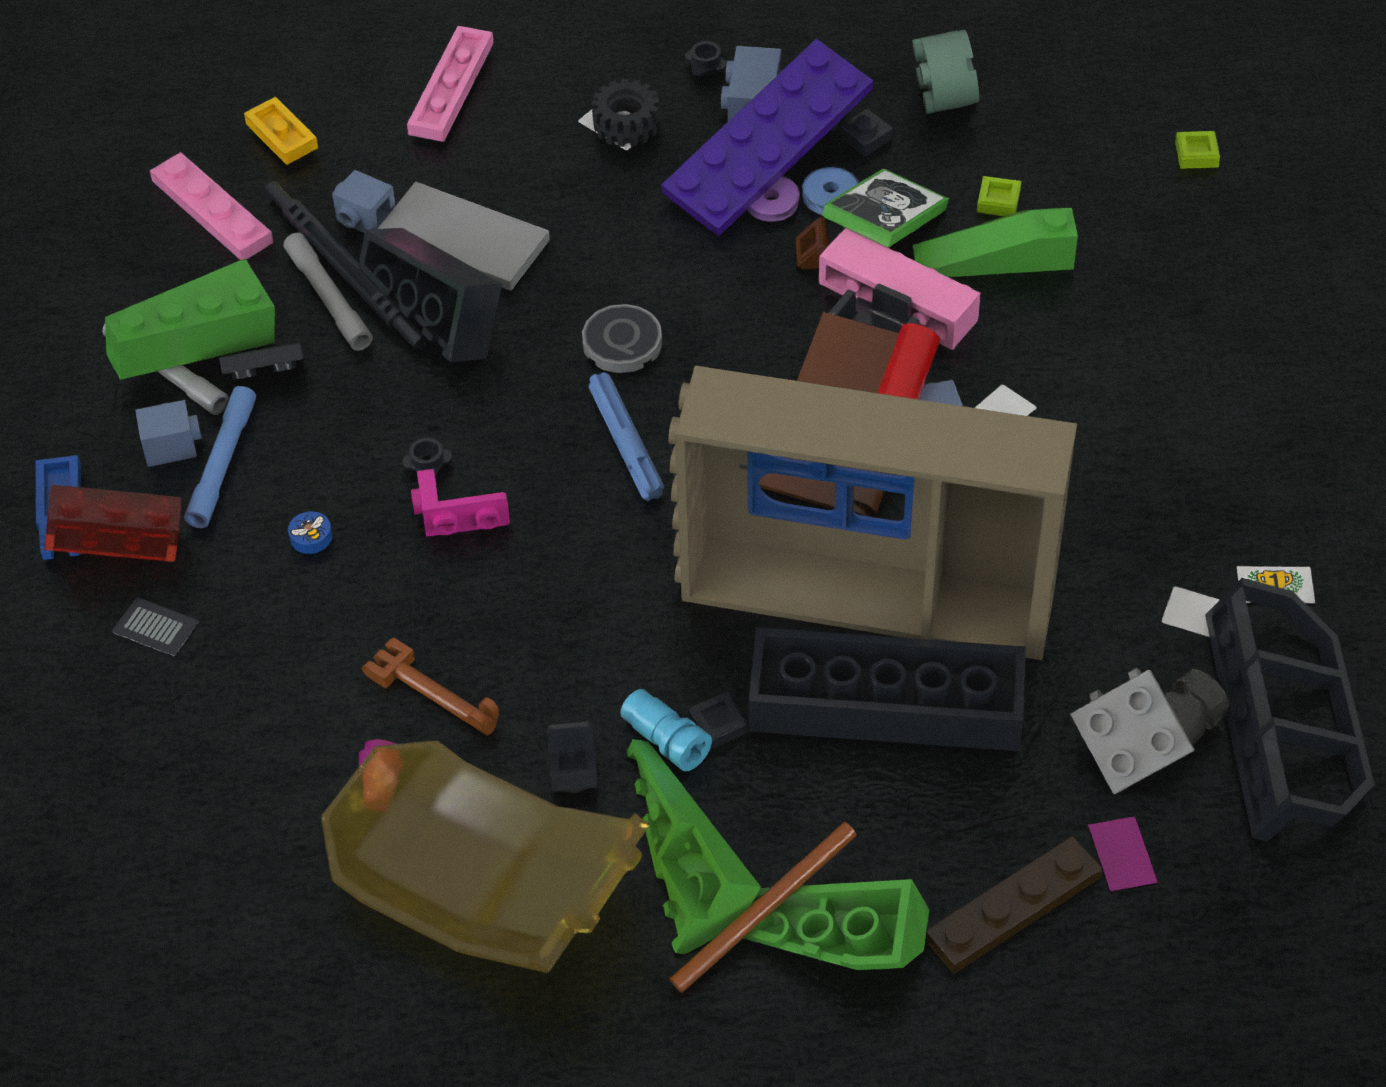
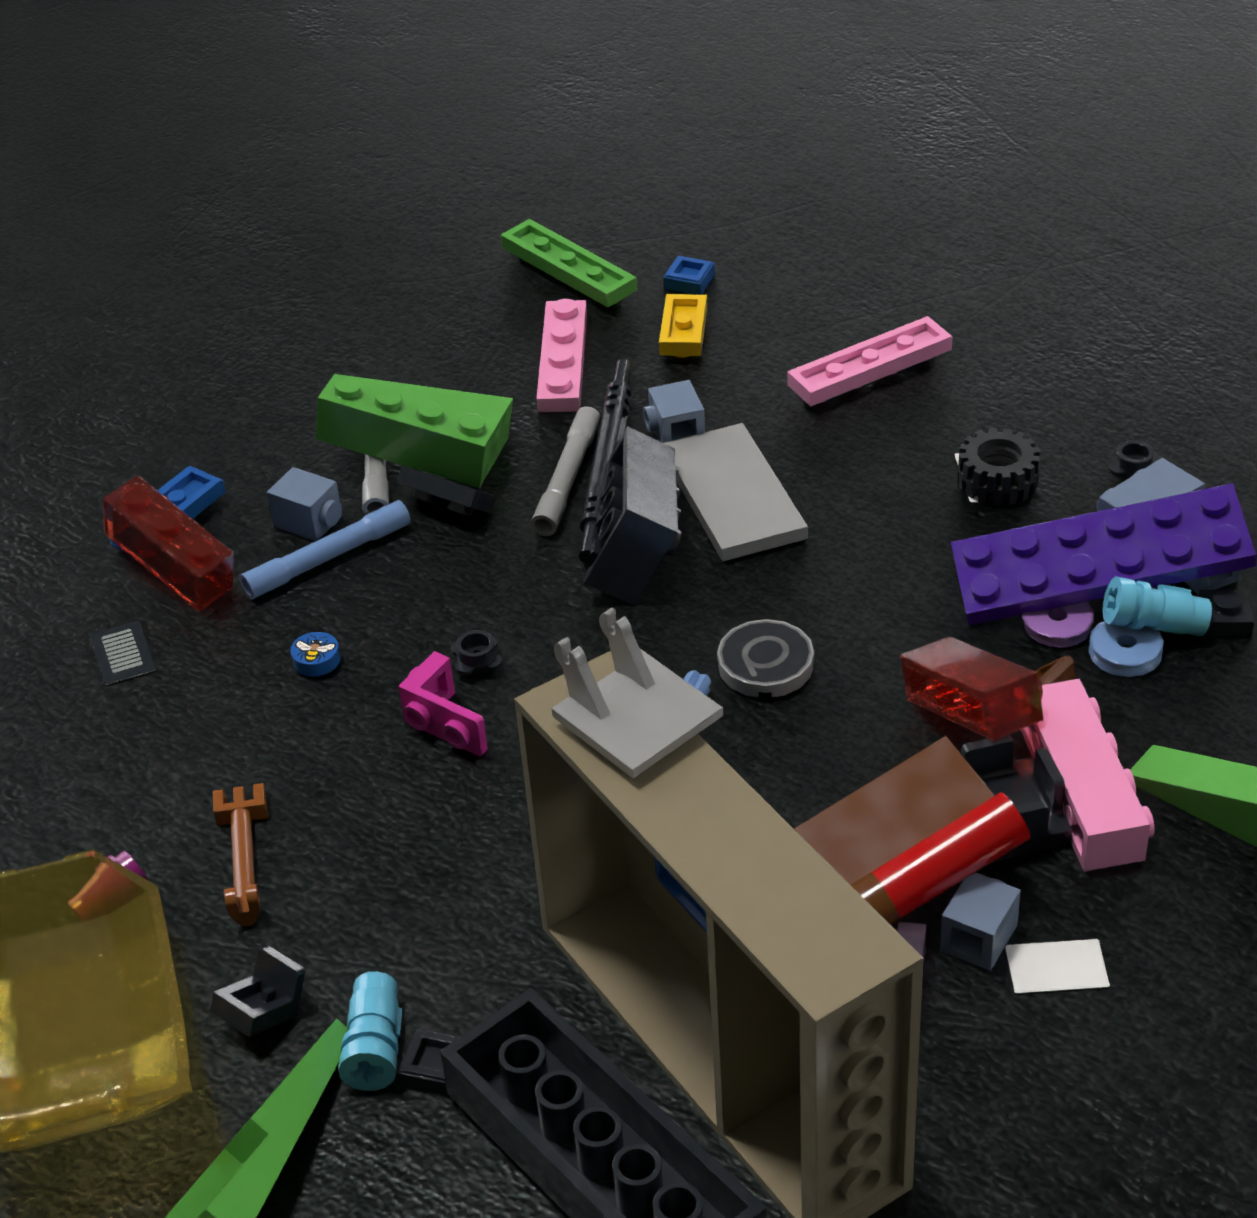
camera: 45 degrees right, 10 degrees down
tile [822,168,949,247] -> none
none -> bright green plate [501,219,637,307]
none -> light grey plate [551,608,723,779]
none -> blue tile [663,256,715,295]
none -> clear red brick [900,636,1044,740]
none -> medium azure axle [1103,576,1212,637]

